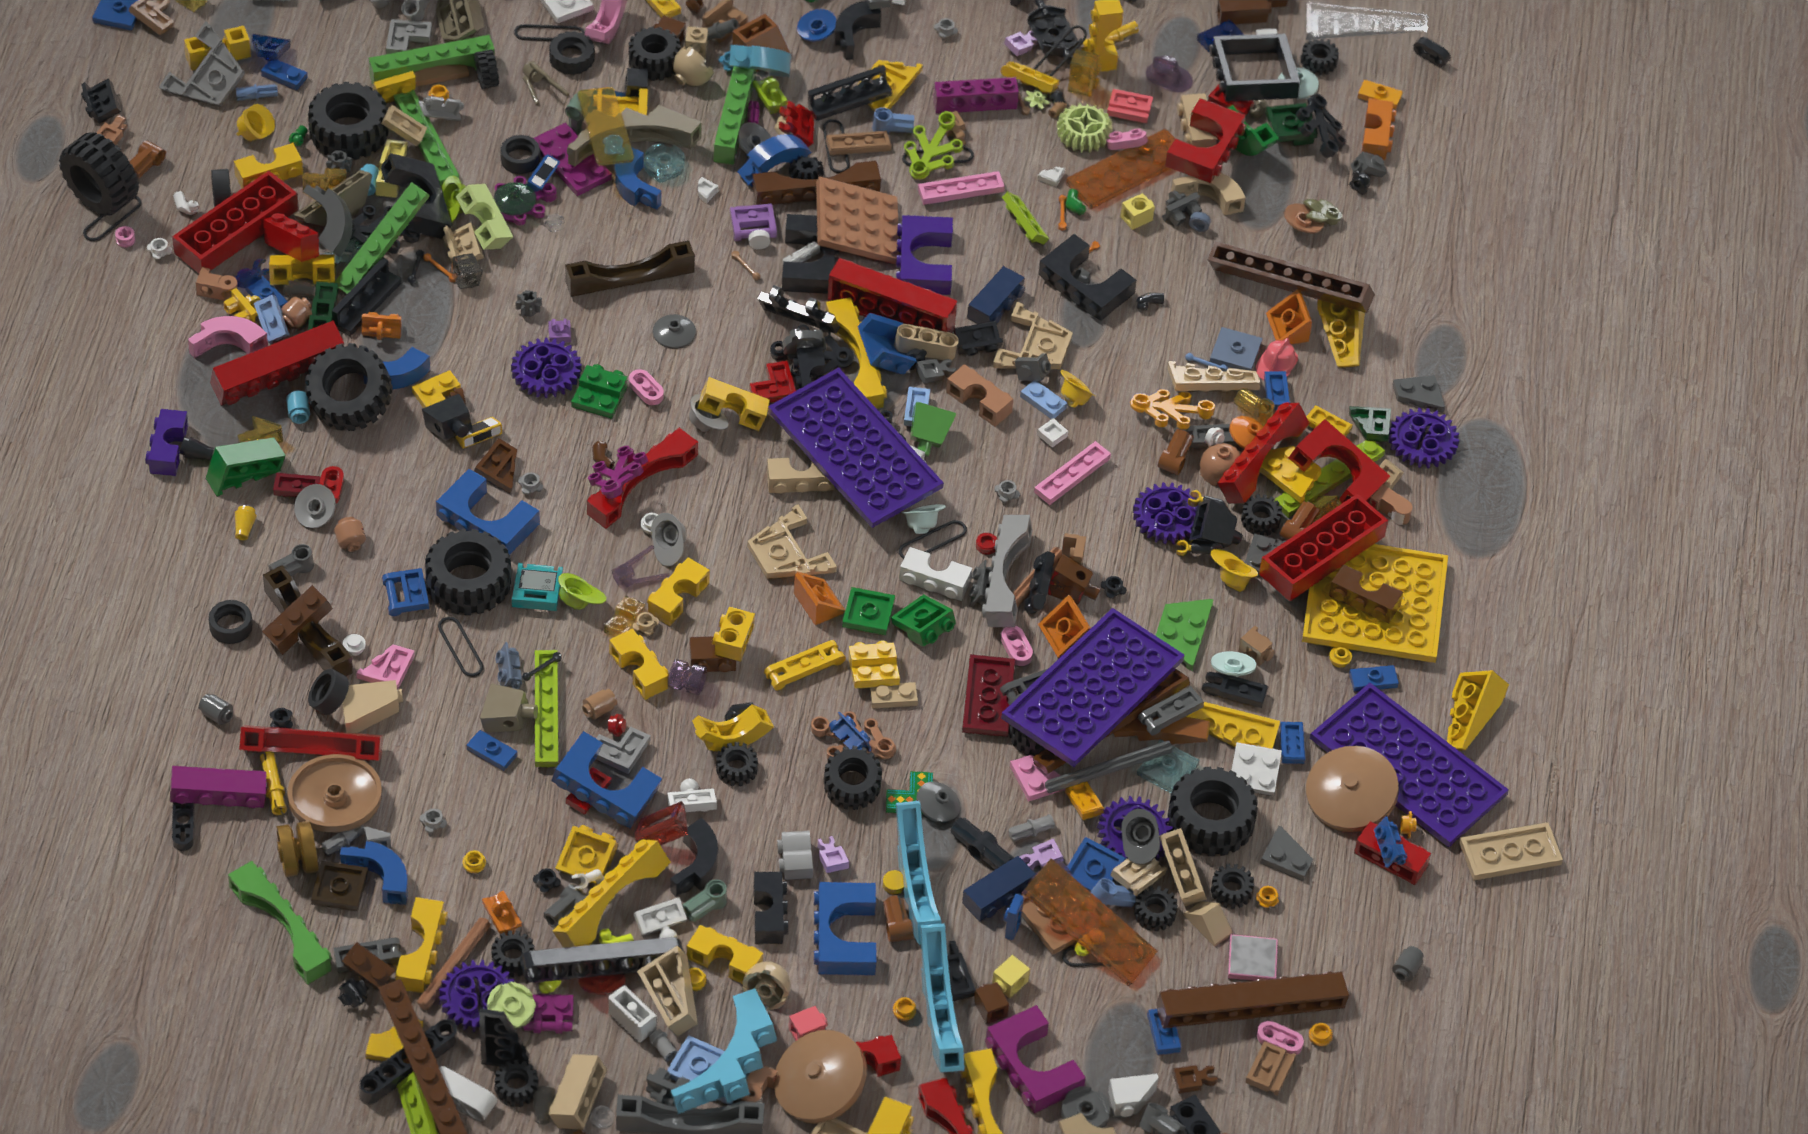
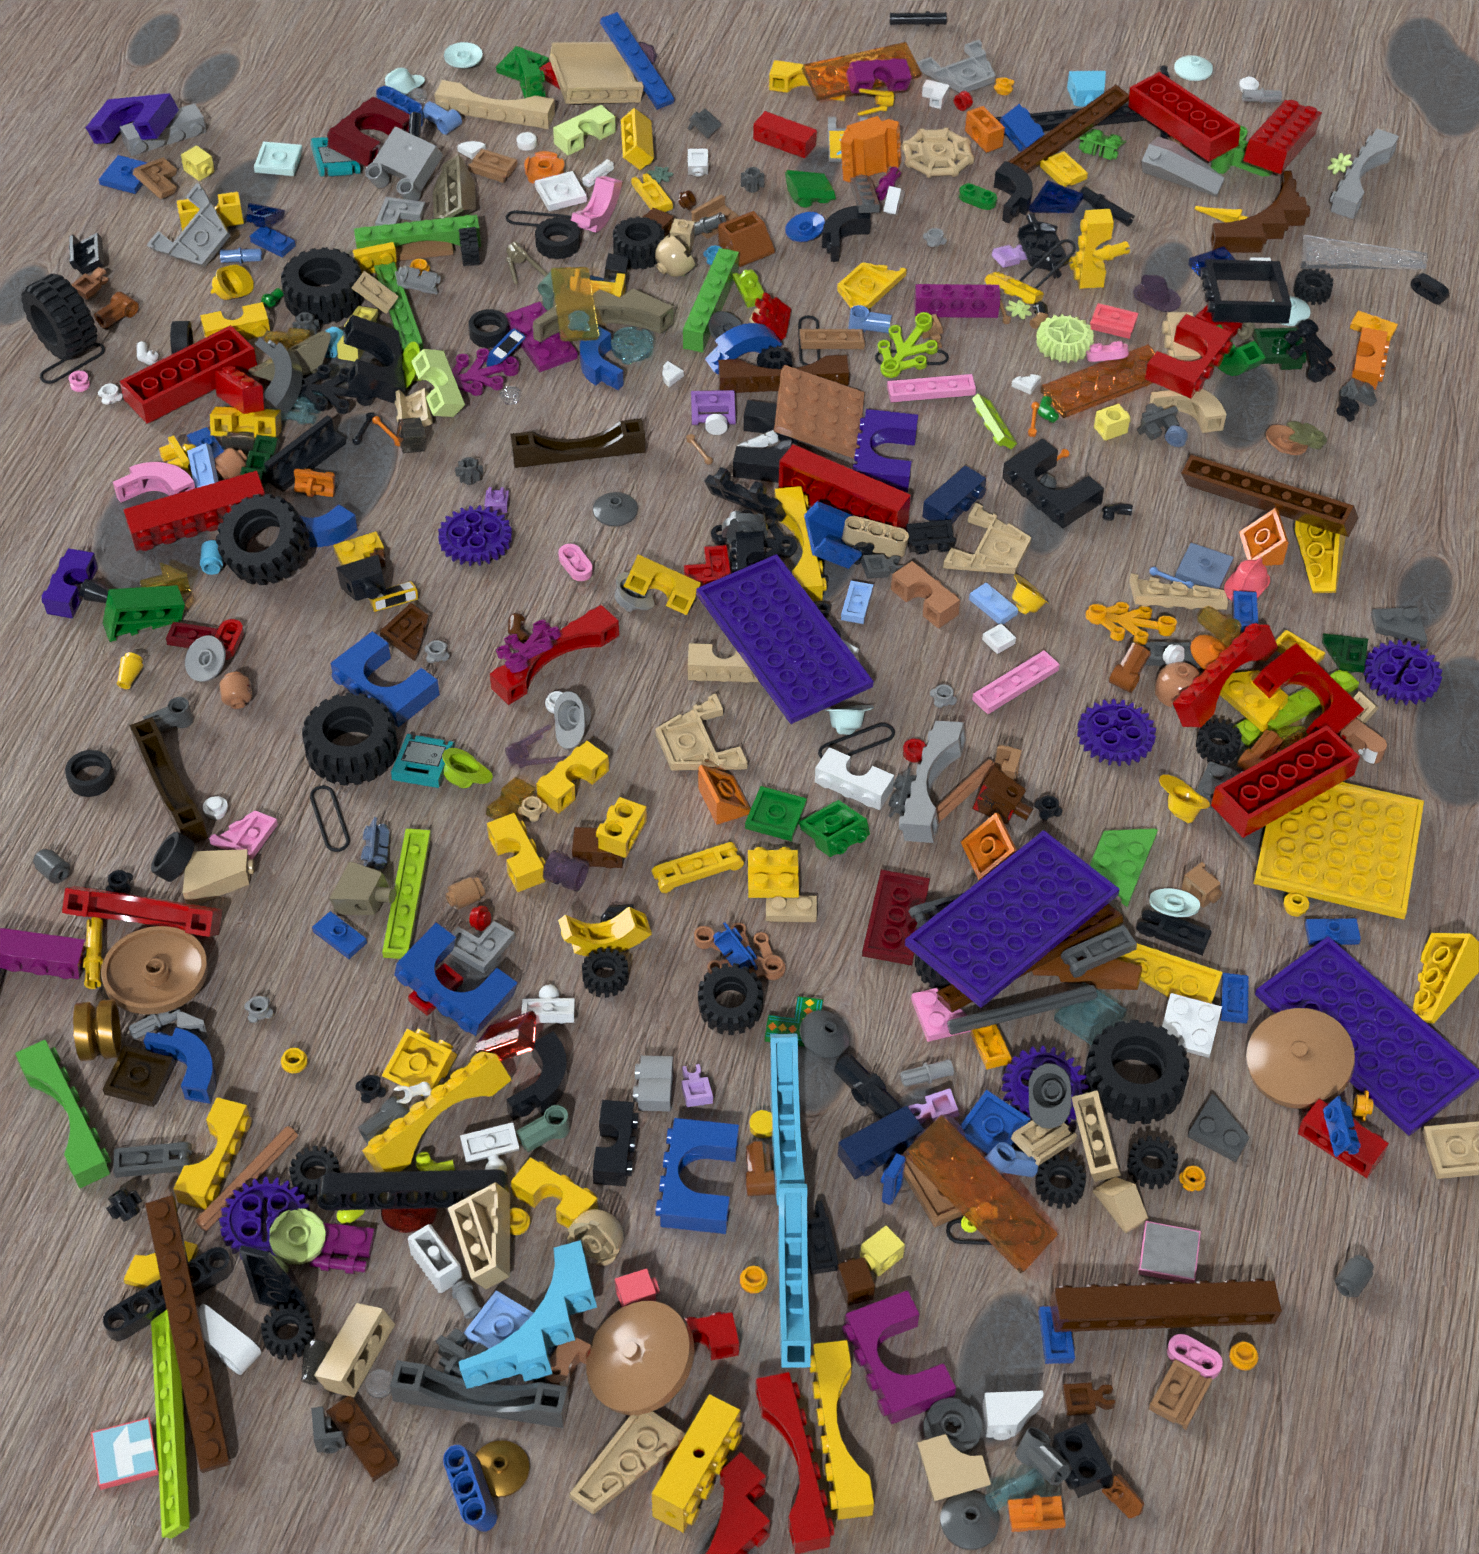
camera: 10 degrees right, 0 degrees up
nougat leg [196,267,238,300] -> none
clear blue plate [235,258,269,289] -> none
reddish brown arch [262,585,333,655] -> none
bright green plate [335,182,430,294] -> none
reddish brown brick [341,942,395,991] -> none
blue plate [382,568,429,616] -> none
orange hips [482,890,522,936] -> none
clear green dish [494,182,536,215] -> none
black hinge [522,652,562,681] -> none
green plate [571,364,628,419] -> none
medium azure arch [729,45,791,77] -> none
magenta axle [747,101,759,125] -> none
black fence [808,65,892,122] -> none
bright green torso [910,402,956,457] -> none
bright pink plate [1001,626,1033,666] -> none
dark grey bracket [1015,353,1051,381] -> none
black hinge [1024,551,1055,614] -> none
clear yellow brick [1068,49,1102,97] -> none
black torso [1176,490,1243,556] -> none
reddish brown arch [1329,564,1403,624] -> none

